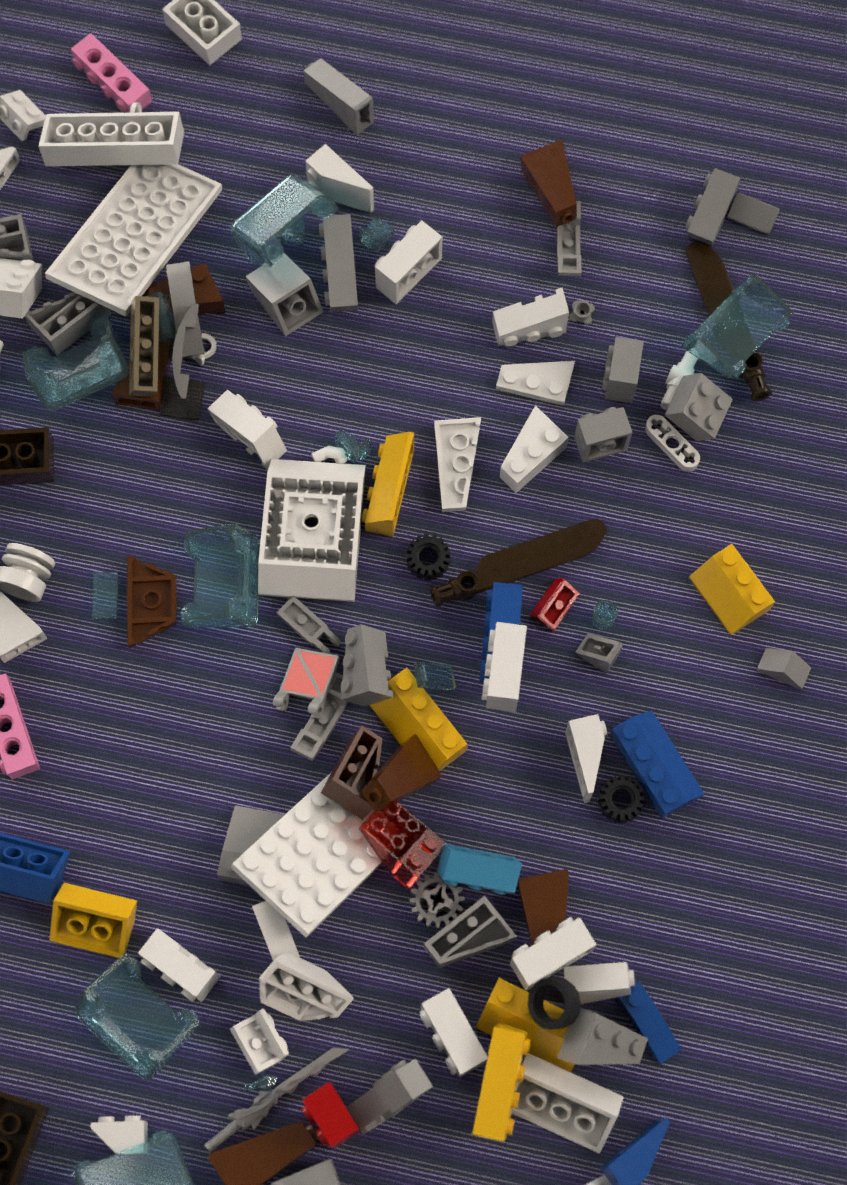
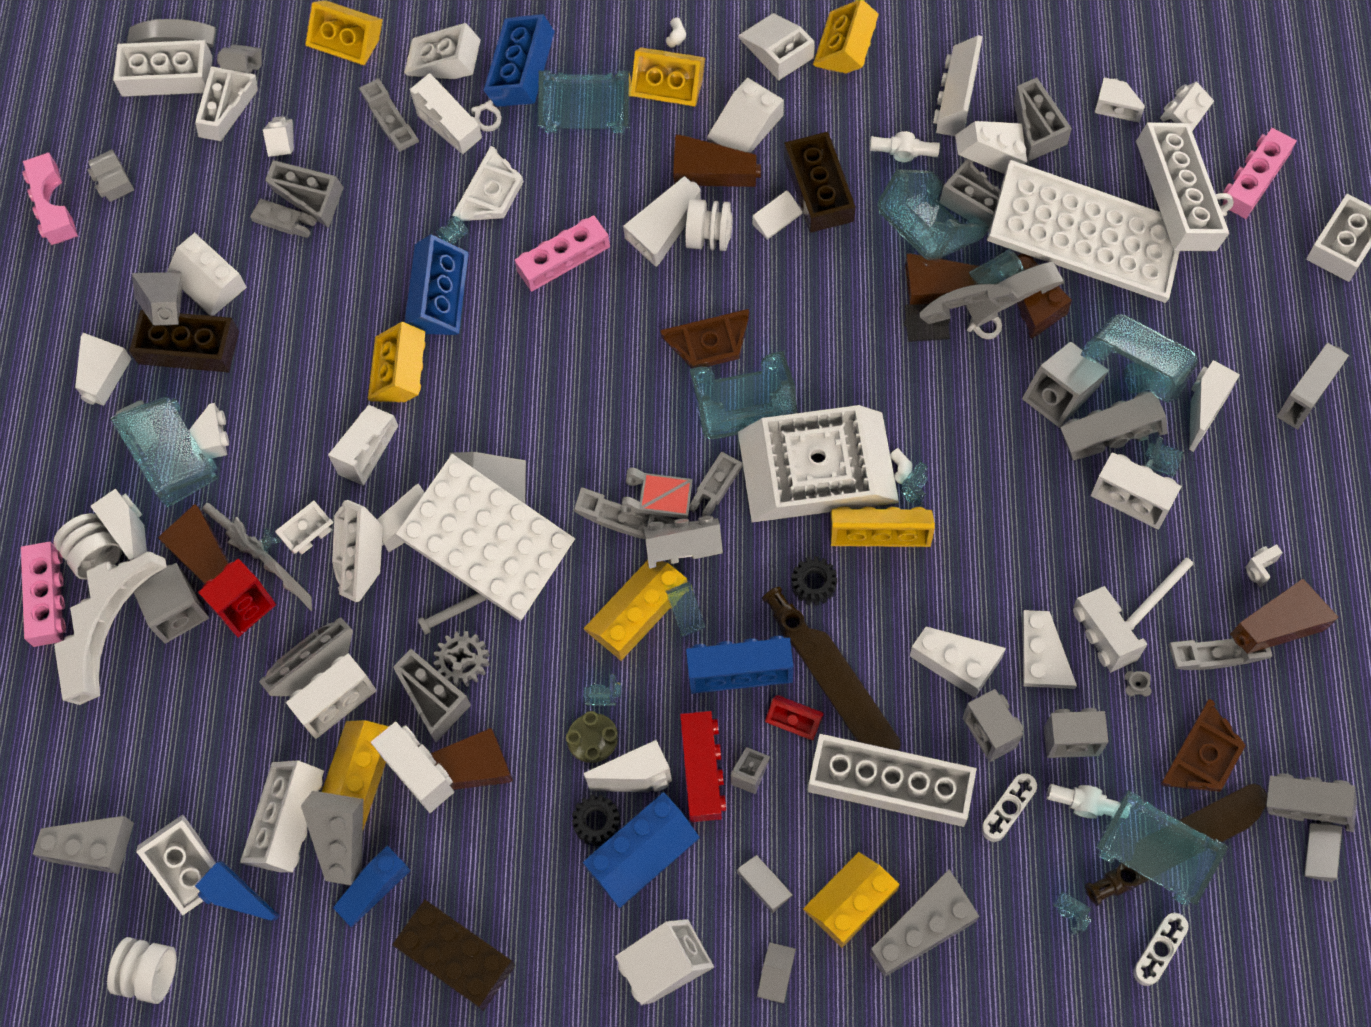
camera: 85 degrees right, 5 degrees down
clear light blue windscreen [76,952,201,1081] -> none
clear light blue tile [92,572,119,621] -> none
dark tan brick [129,296,159,397] -> none
white wedge [207,390,287,469] -> none
reddish brown wedge [320,725,383,820] -> none
light grey wedge [346,1059,433,1135] -> none
clear red slope [359,802,447,890] -> none
reddish brown slope [362,734,442,813] -> none
white wing [434,417,481,512] -> none
dark azure brick [437,843,522,895] -> none
yellow slope [472,1023,531,1142] -> none
white brick [482,622,527,712] -> none
black tyre [528,978,581,1030] -> none
white slope [564,962,635,1004] -> none
clear light blue wheel [592,600,618,630] -> none
light grey brick [665,373,733,441] -> none
none -> light grey wedge [259,617,353,696]
none -> dark brown brick [392,899,516,1011]
none -> light grey bar [417,593,487,635]
none -> olive dish [566,711,618,763]
none -> clear light blue bracket [583,674,622,706]
none -> white slope [615,919,714,1005]
none -> red brick [680,711,726,822]
none -> light grey slope [737,855,793,913]
none -> white slope [752,191,802,240]
none -> white brick [808,734,977,827]
none -> light grey wedge [870,869,979,978]
none -> clear light blue bracket [1053,892,1092,936]
none -> white bar [1125,558,1193,627]
none -> white beam [1133,913,1188,986]
none -> reddish brown wing [1161,699,1246,792]
none -> white bracket [1245,544,1283,587]

